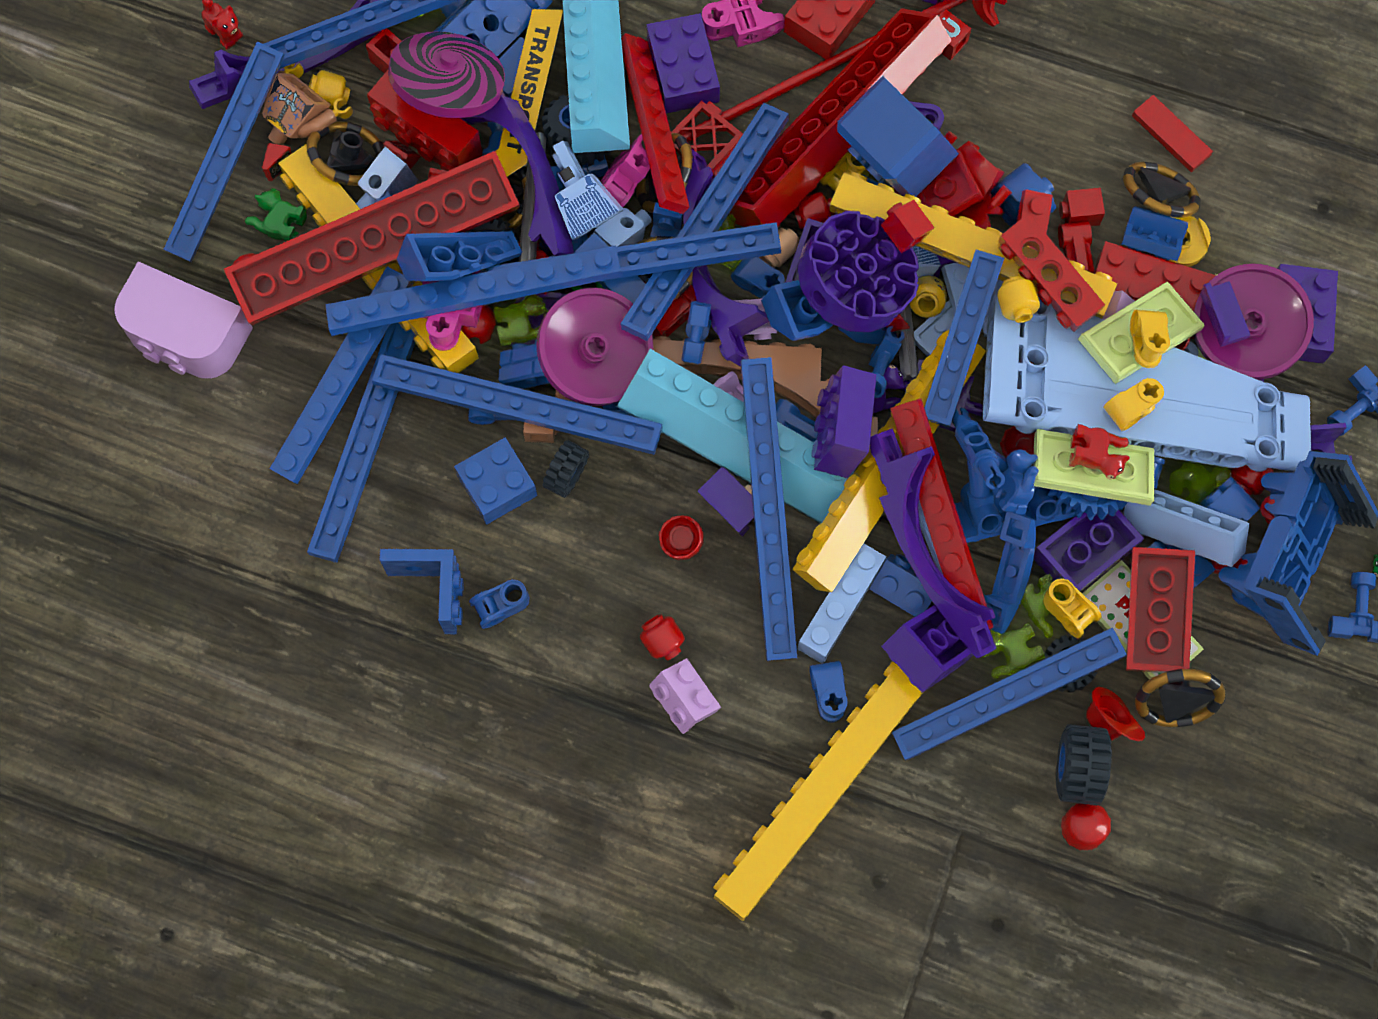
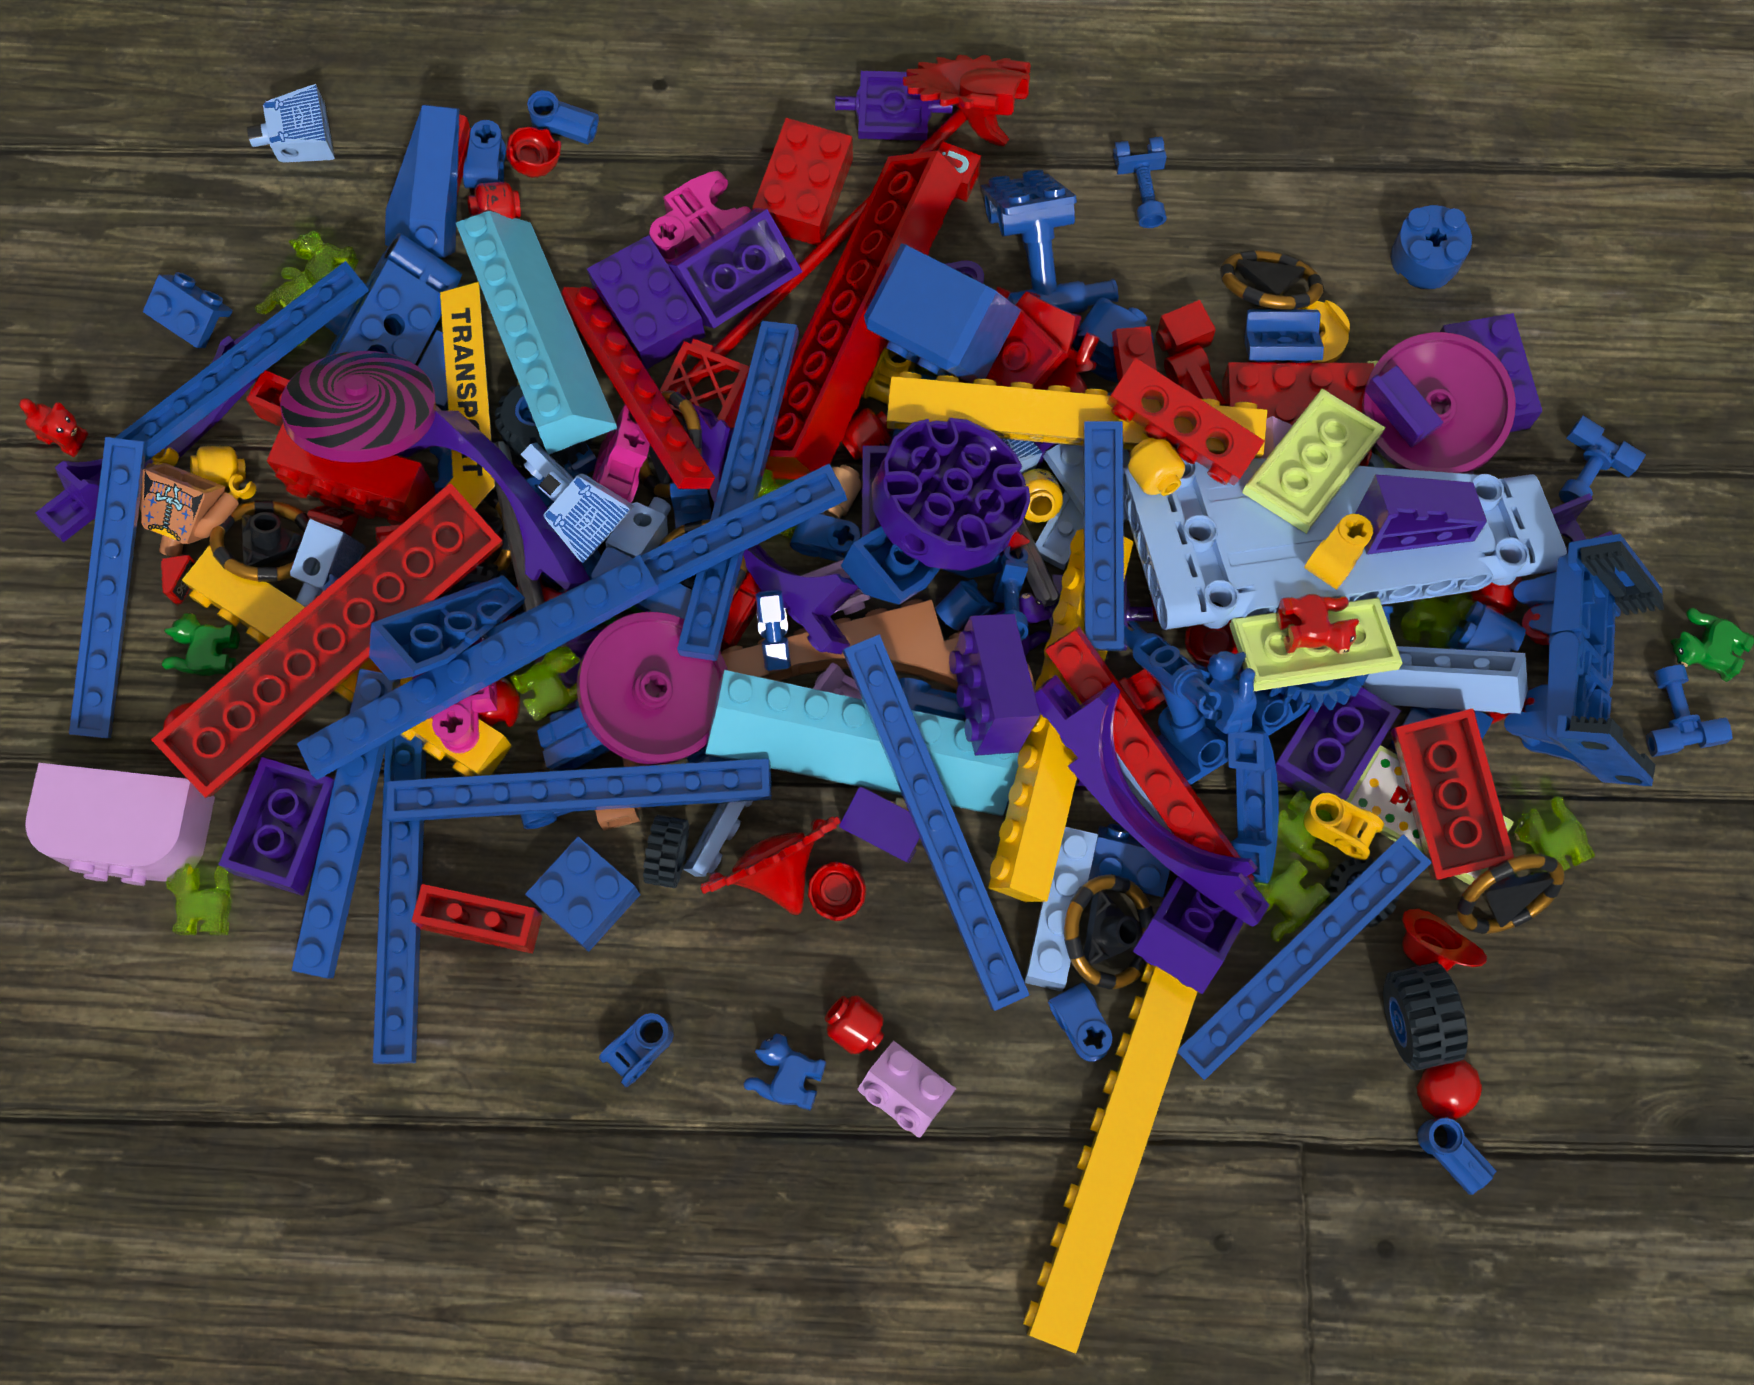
camera: 15 degrees left, 0 degrees up
blue bracket [380,549,464,634] -> none
red brick [881,199,935,253] -> none
yellow piece [1130,310,1170,368] -> none
red tile [1132,95,1213,173] -> none
none -> clear neon green animal [166,863,232,936]
none -> dark purple brick [218,757,334,896]
none -> red brick [411,884,543,954]
none -> dark purple brick [668,208,803,328]
none -> light blue plate [683,801,753,877]
none -> red piece [700,816,841,915]
none -> blue animal [744,1033,826,1111]
none -> blue piece [935,579,998,631]
none -> blue plate [980,170,1119,313]
none -> black piece [1064,874,1154,990]
none -> blue bar [1113,137,1167,228]
none -> red bracket [1118,669,1166,716]
none -> dark purple wedge [1355,474,1487,555]
none -> blue brick [1391,205,1472,289]
none -> blue piece [1417,1118,1497,1195]
none -> clear neon green animal [1513,796,1595,872]

